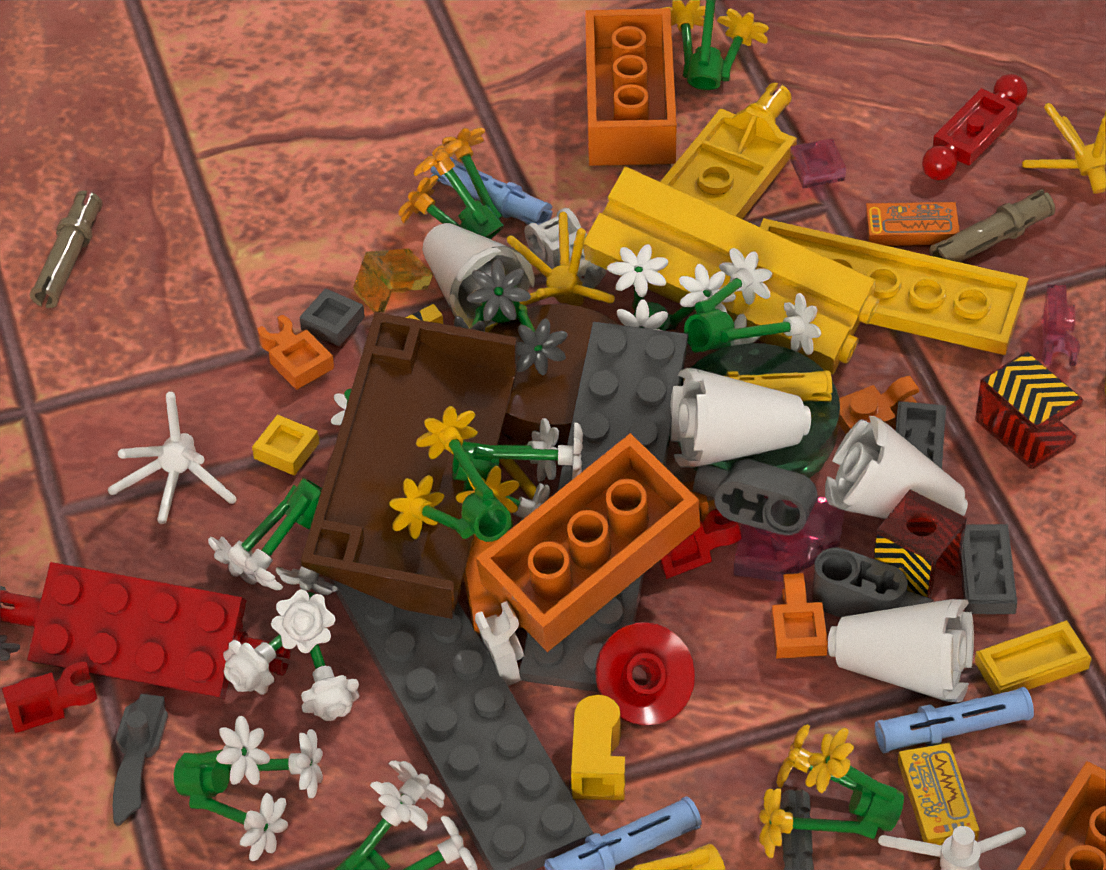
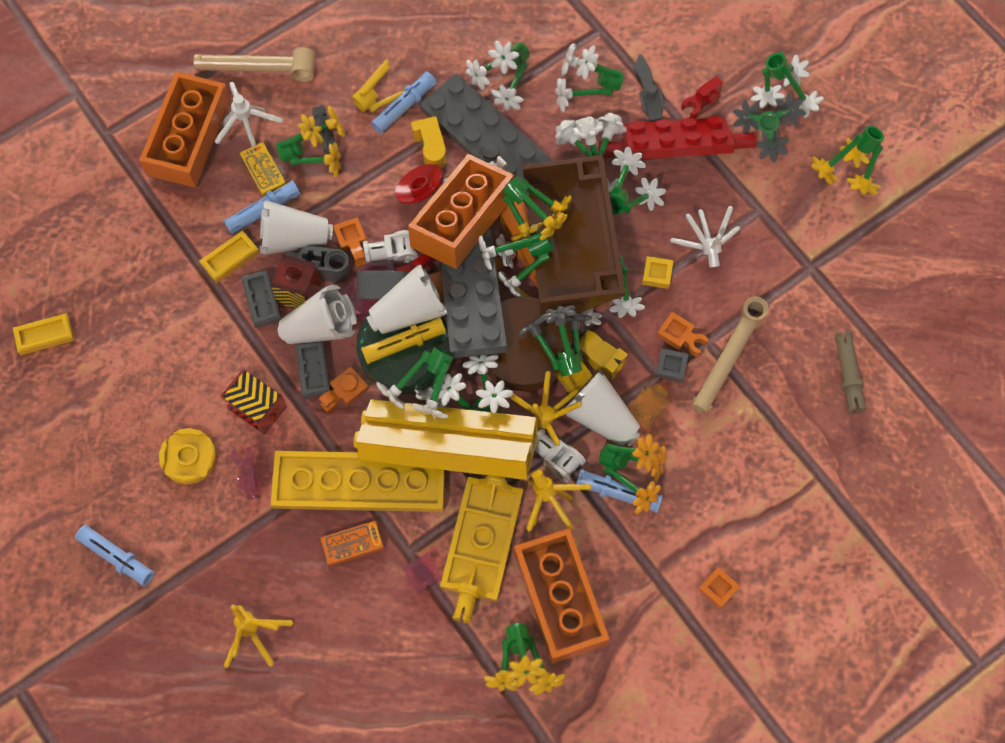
camera: 160 degrees right, 20 degrees up
red plate [922,74,1028,181] -> none
dark tan pin [929,189,1055,262] -> none
none -> white connector [363,230,418,265]
none -> yellow plant [526,470,592,531]
none -> tan piece [692,297,769,414]
none -> orange plate [698,567,740,609]

